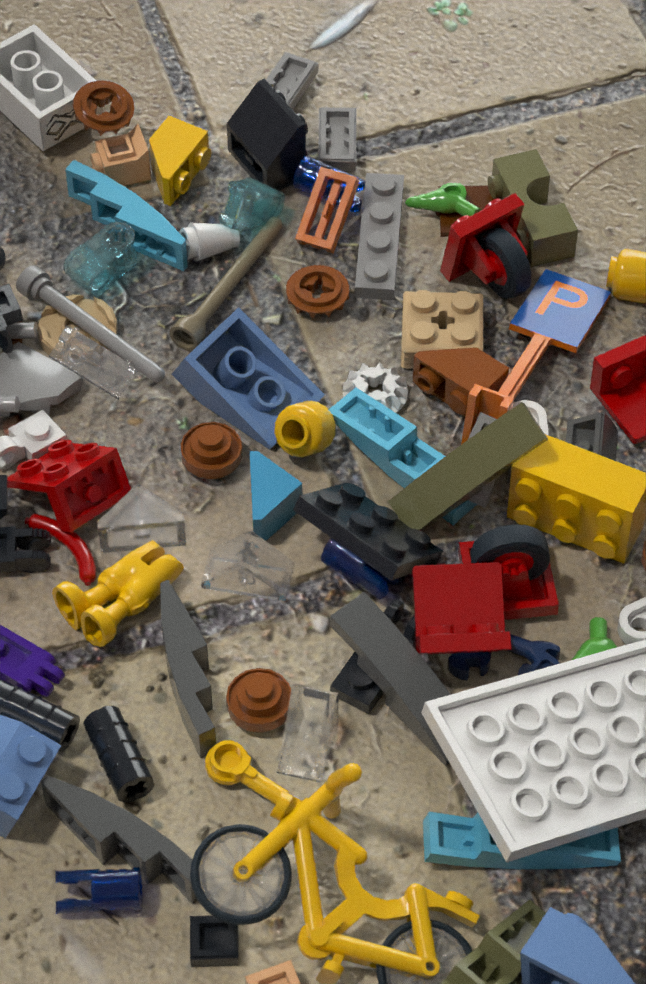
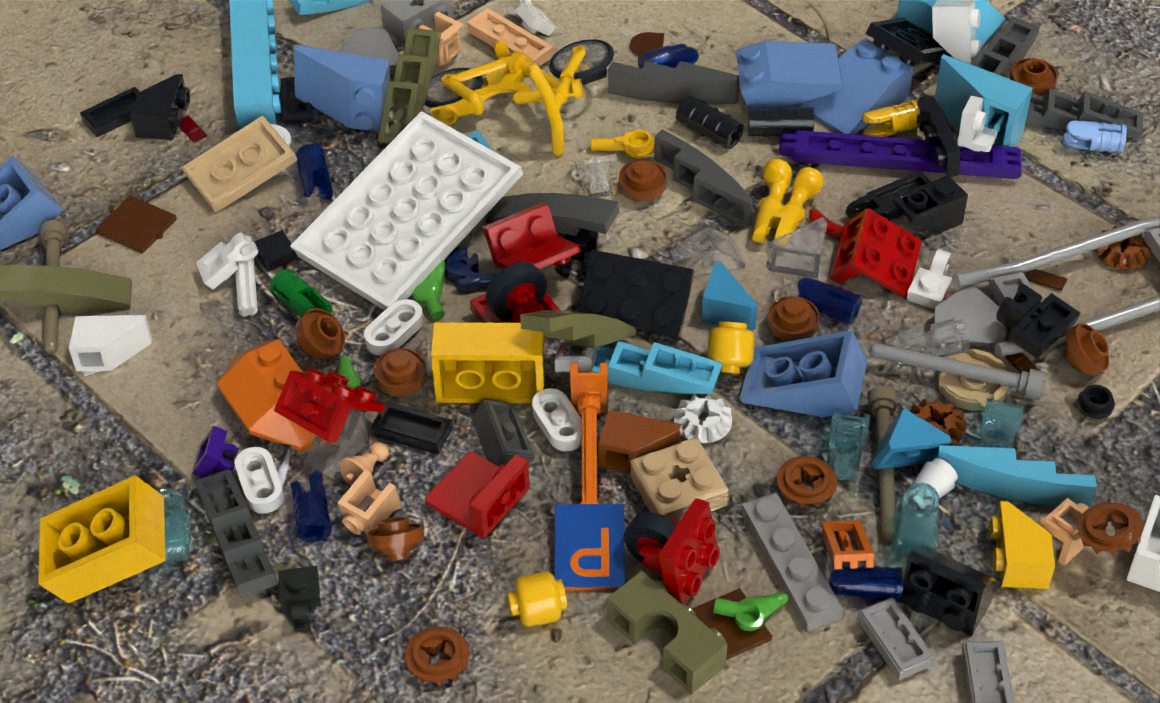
camera: 155 degrees right, 5 degrees down
none -> reddish brown piece [630,32,664,58]
none -> clear blue hinge [797,277,863,325]
none -> clear light blue piece [826,409,871,480]
none -> dark azure slope [871,408,952,470]
none -> dark orange gear [910,398,967,446]

